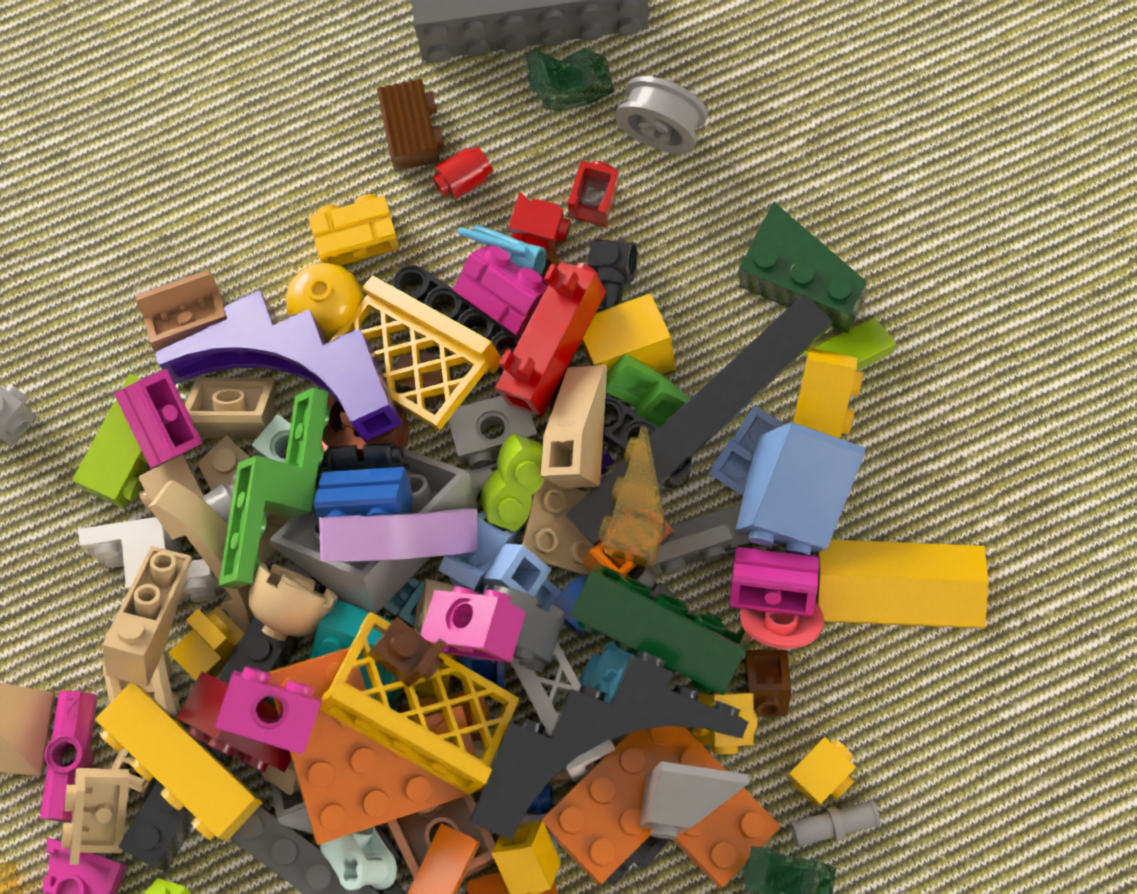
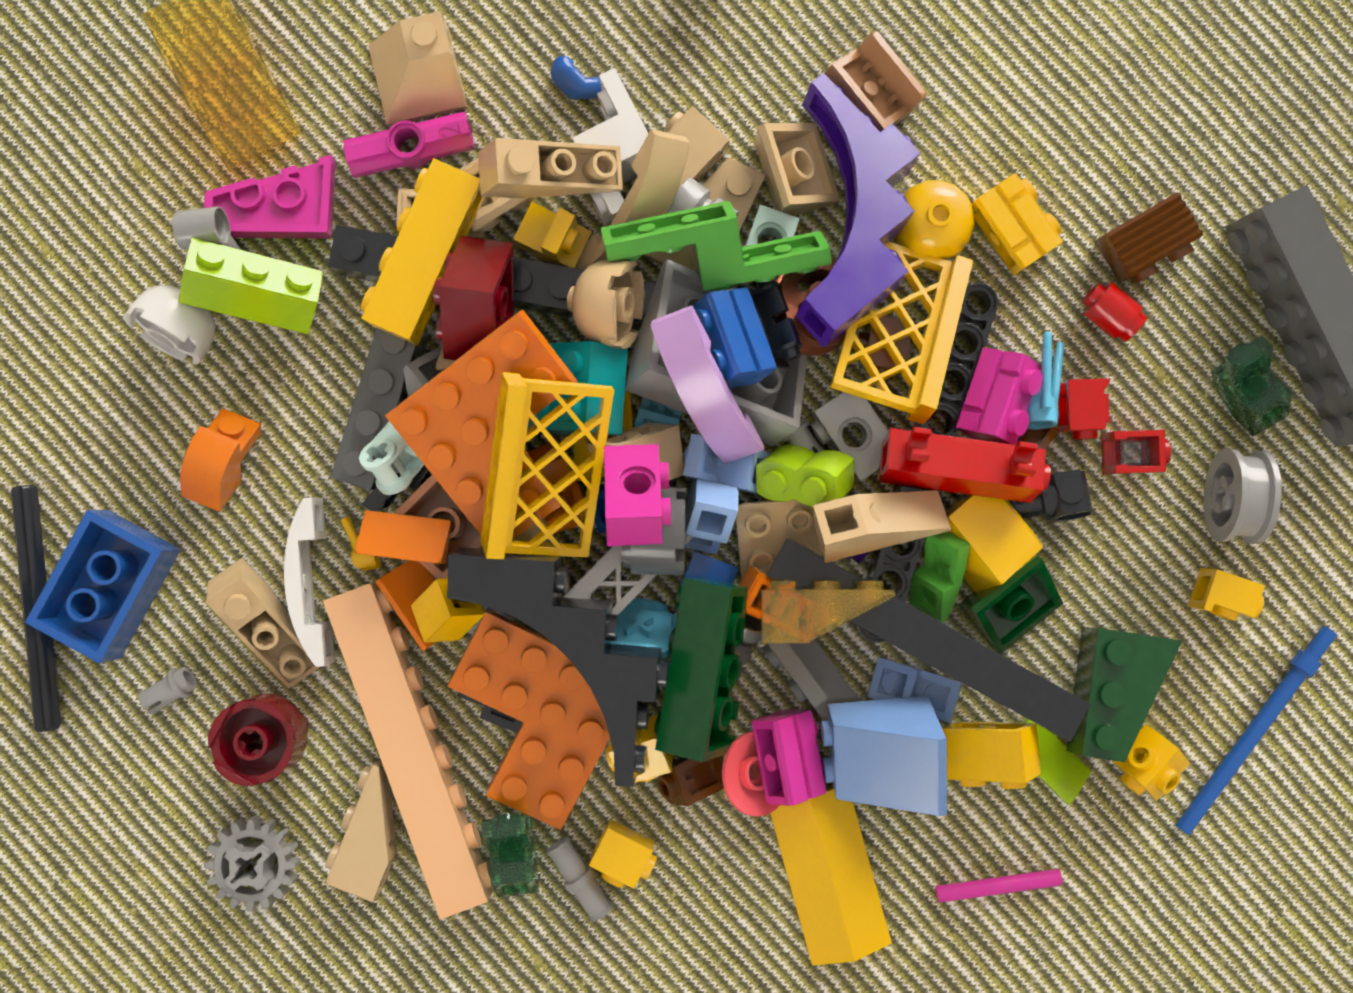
camera: 65 degrees right, 15 degrees up
tan bracket [61,768,130,865] -> none
lime brick [72,374,149,510] -> none
dark pink brick [114,369,203,468] -> none
dark pink brick [215,666,321,755] -> none
reddish brown bracket [368,617,447,688] -> none
light grey slope [639,761,749,839] -> none
none -> blue arm [550,56,602,100]
none -> dark pink bar [935,869,1063,903]
none -> dark green slope [958,555,1063,654]
none -> yellow brick [1113,724,1190,801]
none -> blue bar [1175,626,1338,835]
none -> yellow brick [1188,568,1265,621]

